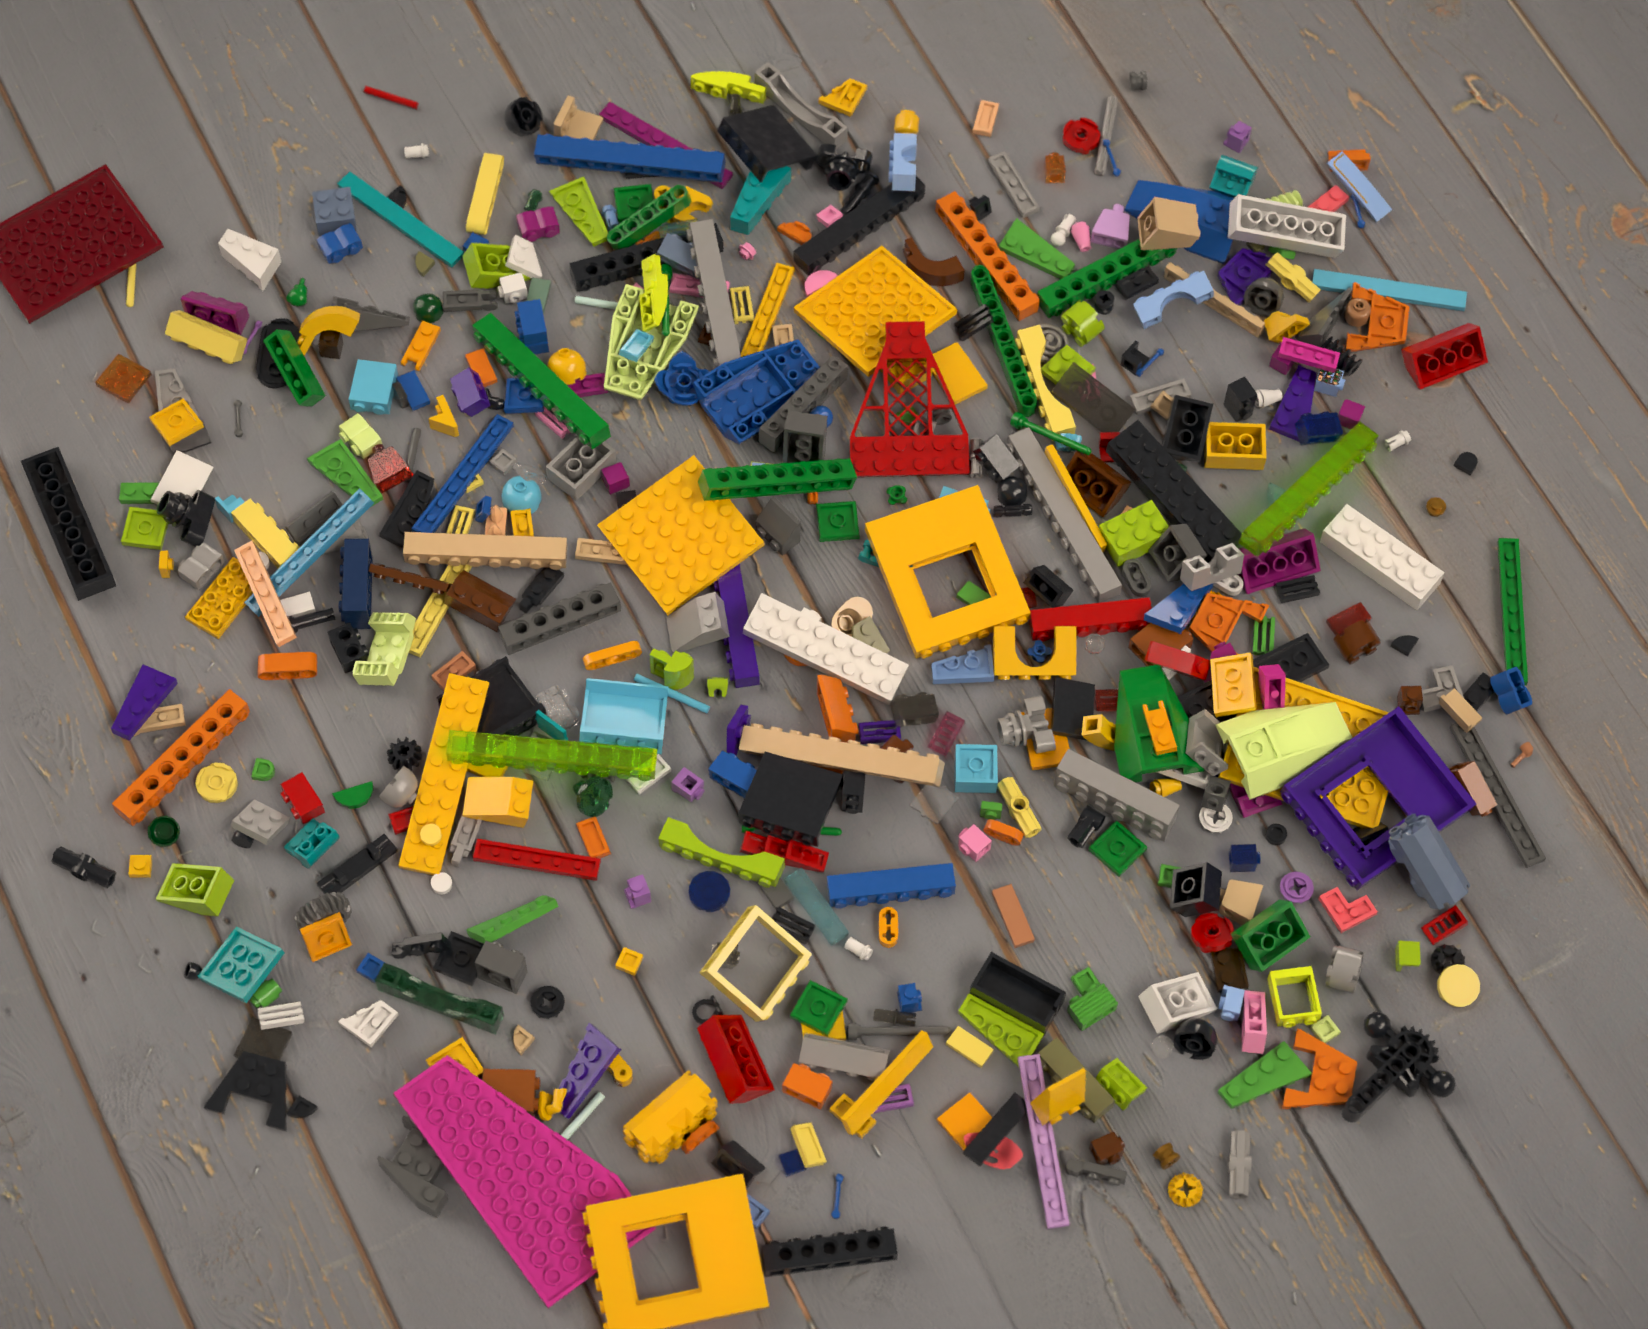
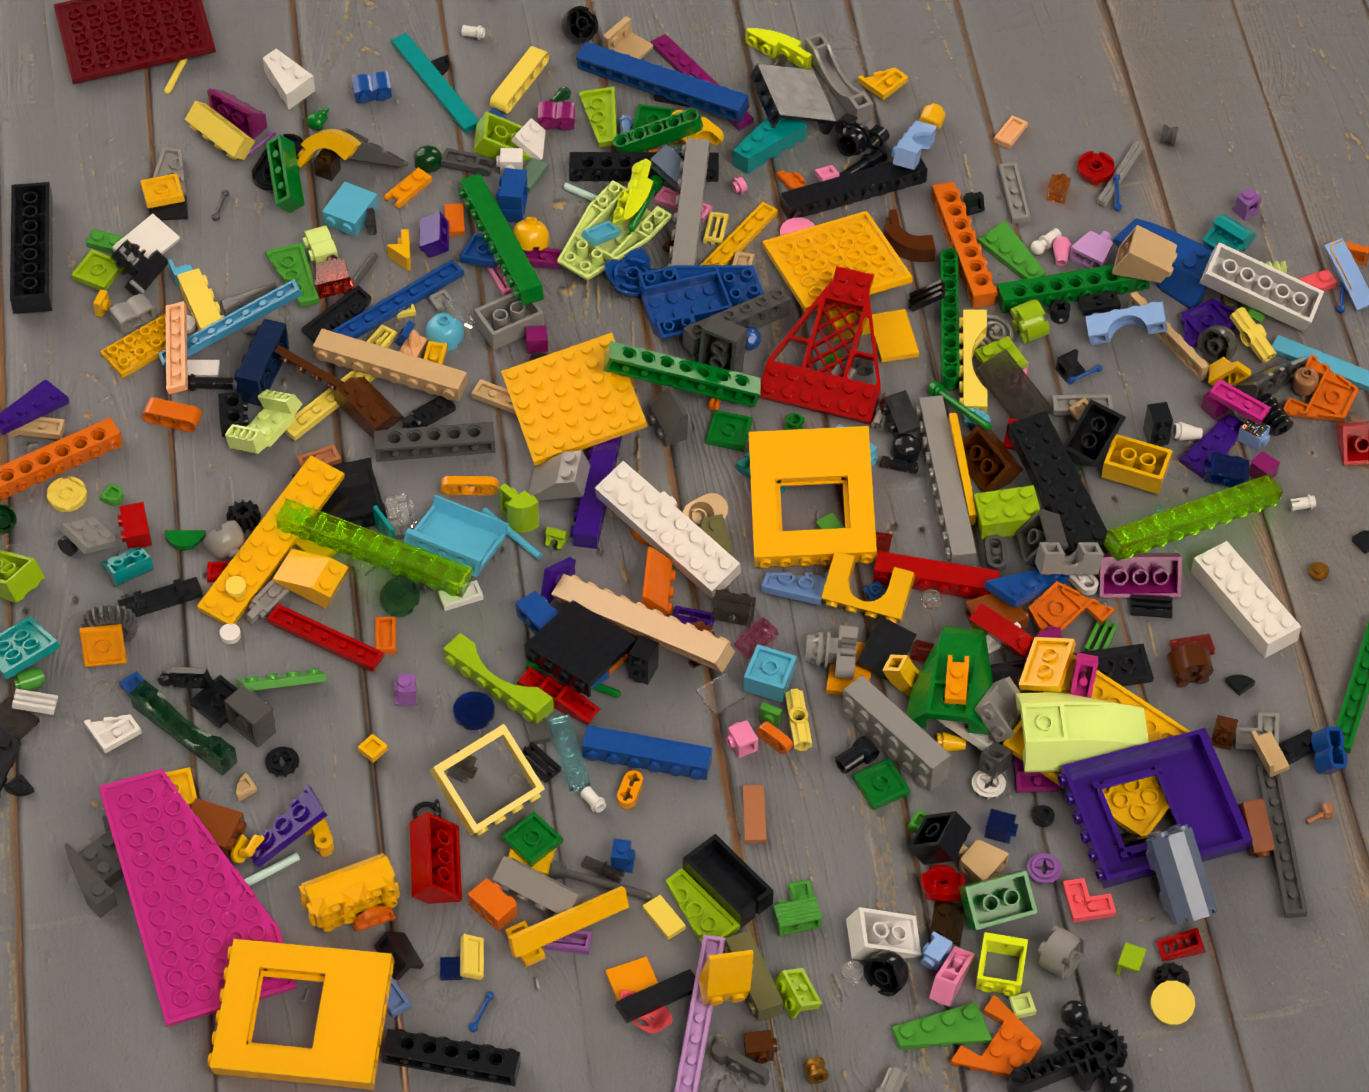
camera: 20 degrees right, 10 degrees down
clear orange plate [95,353,152,404] -> none
sand blue brick [312,187,357,236] -> none
blue tile [396,370,430,411] -> none
olive tile [415,251,435,277] -> none
black arm [484,388,505,410] -> none
medium lavender brick [671,767,705,802] -> none
black brick [1023,565,1073,608] -> none

